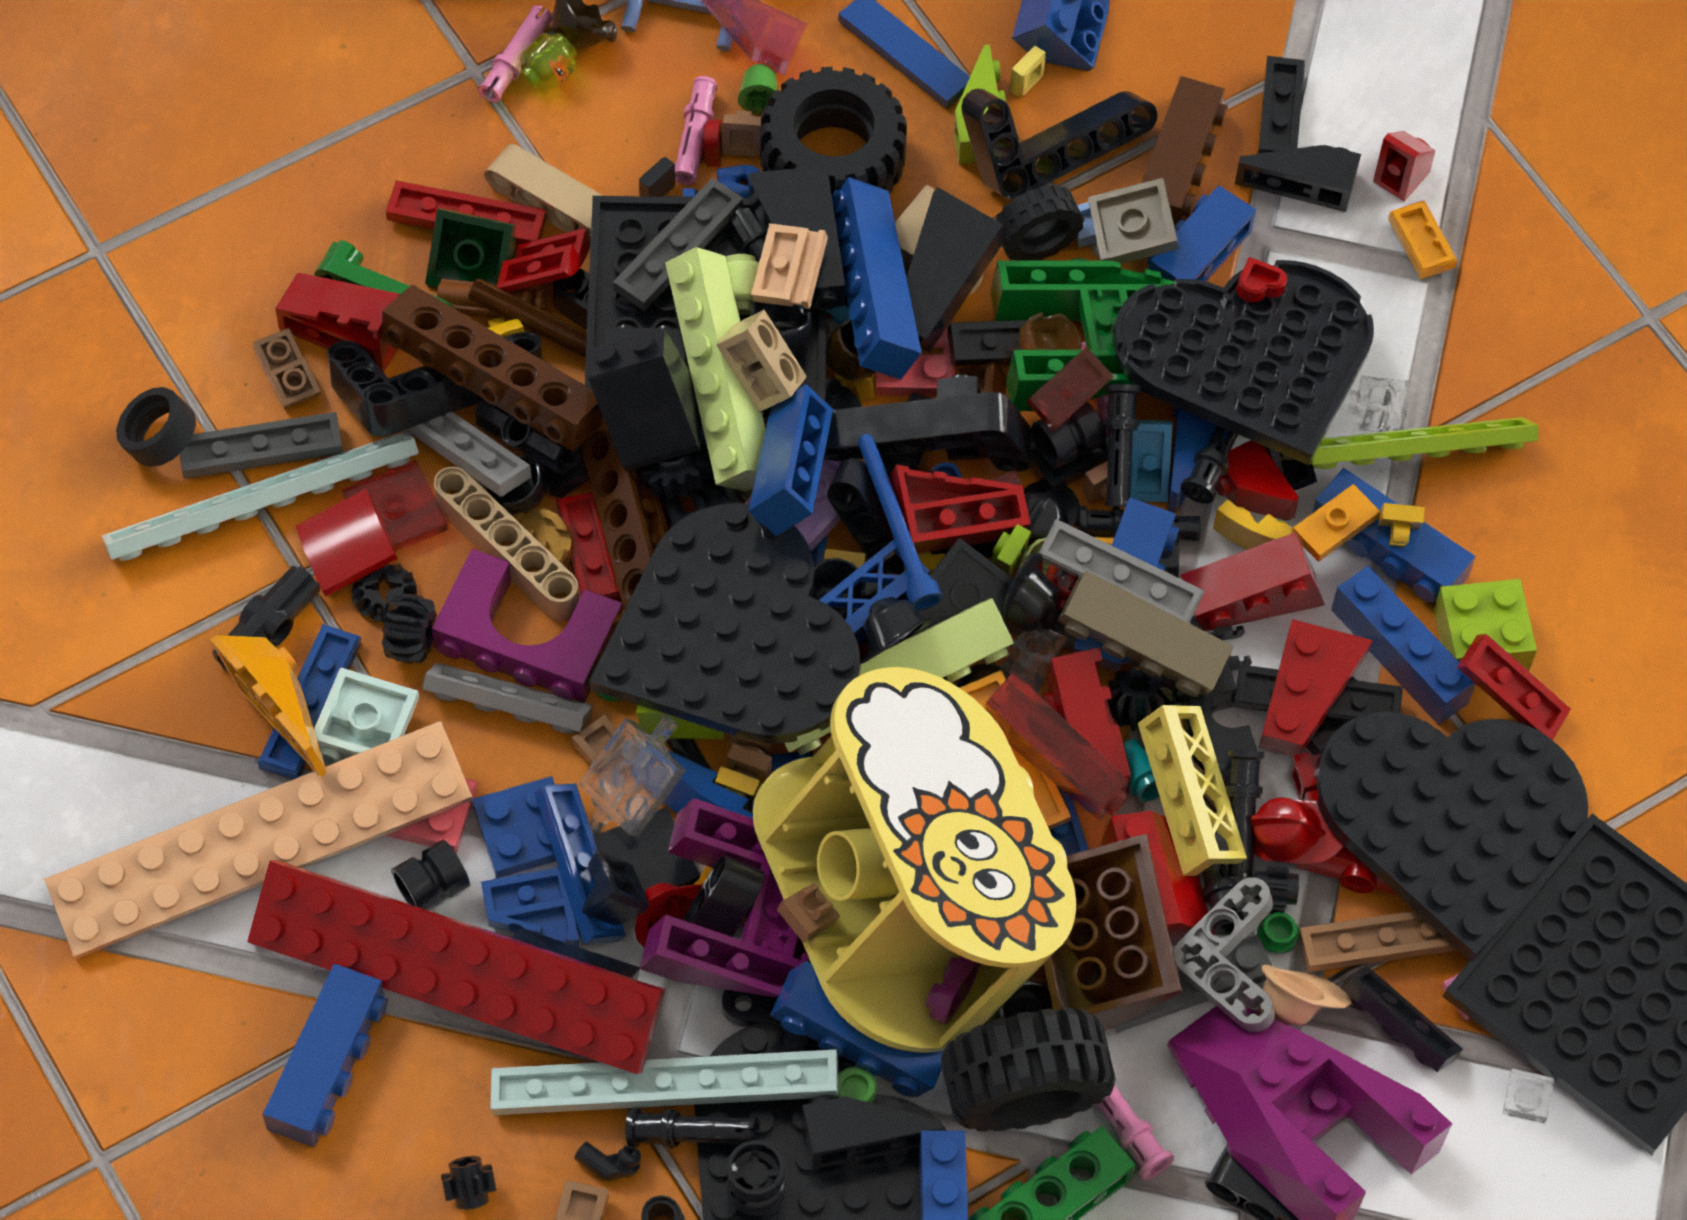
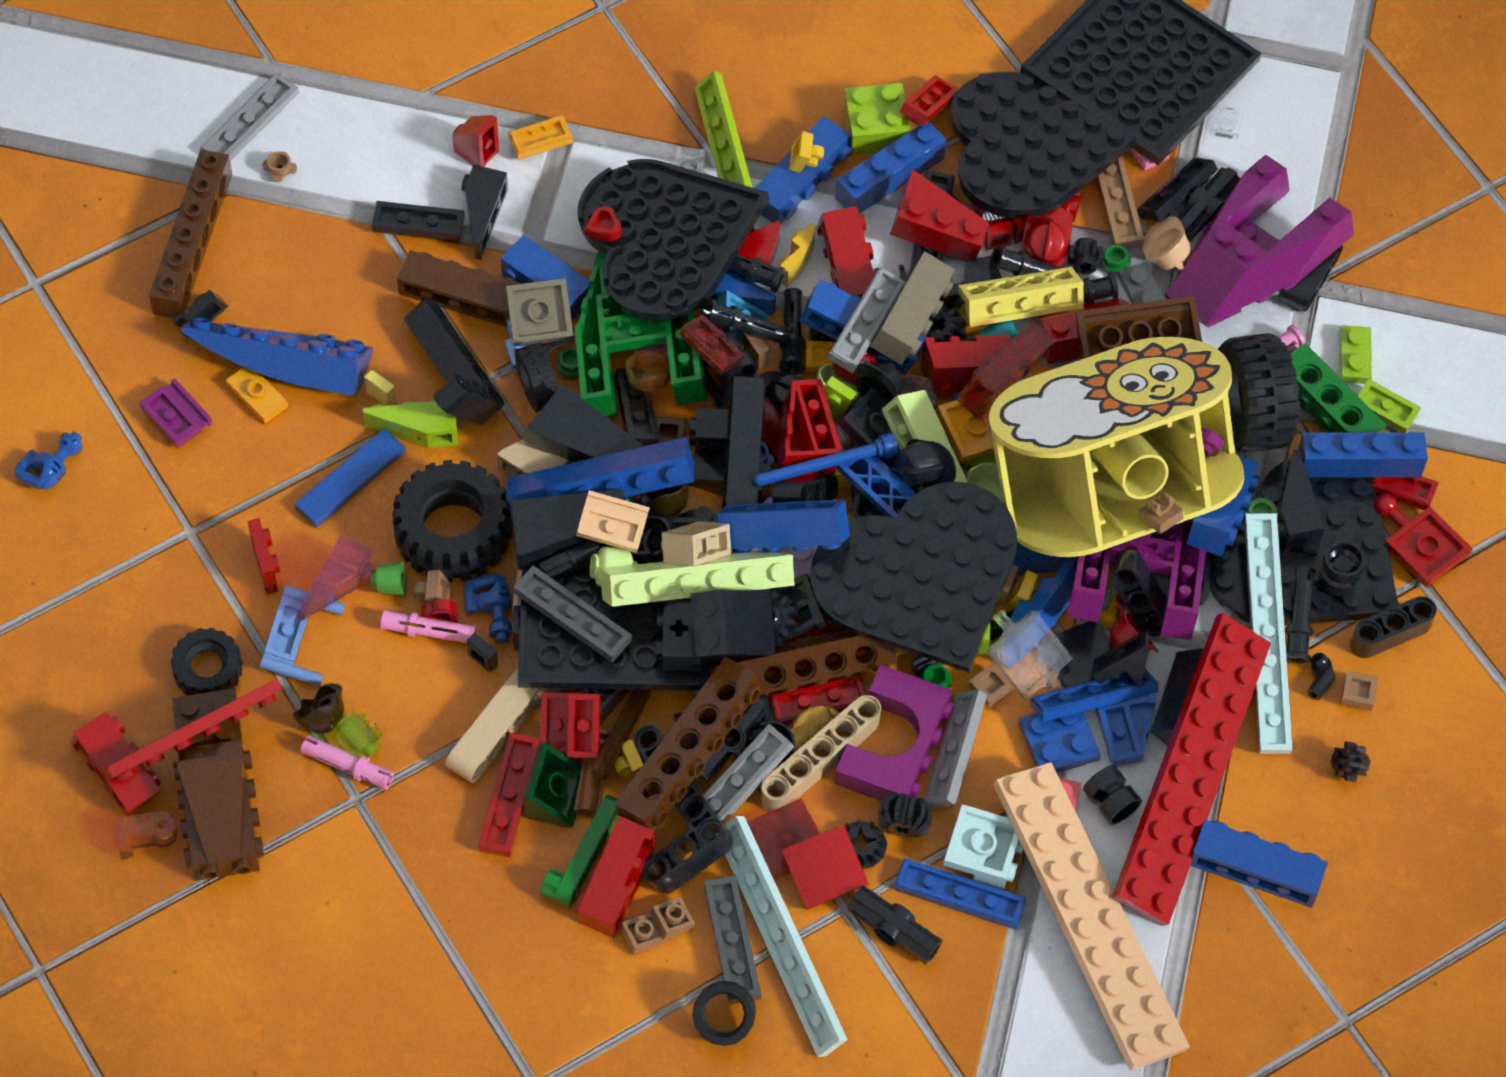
camera: 90 degrees left, 0 degrees up
light orange wedge [210,635,327,777] -> none
light grey beam [1173,877,1275,1032] -> none
light orange plate [1292,484,1380,562] -> none
none -> black piece [1177,167,1240,242]

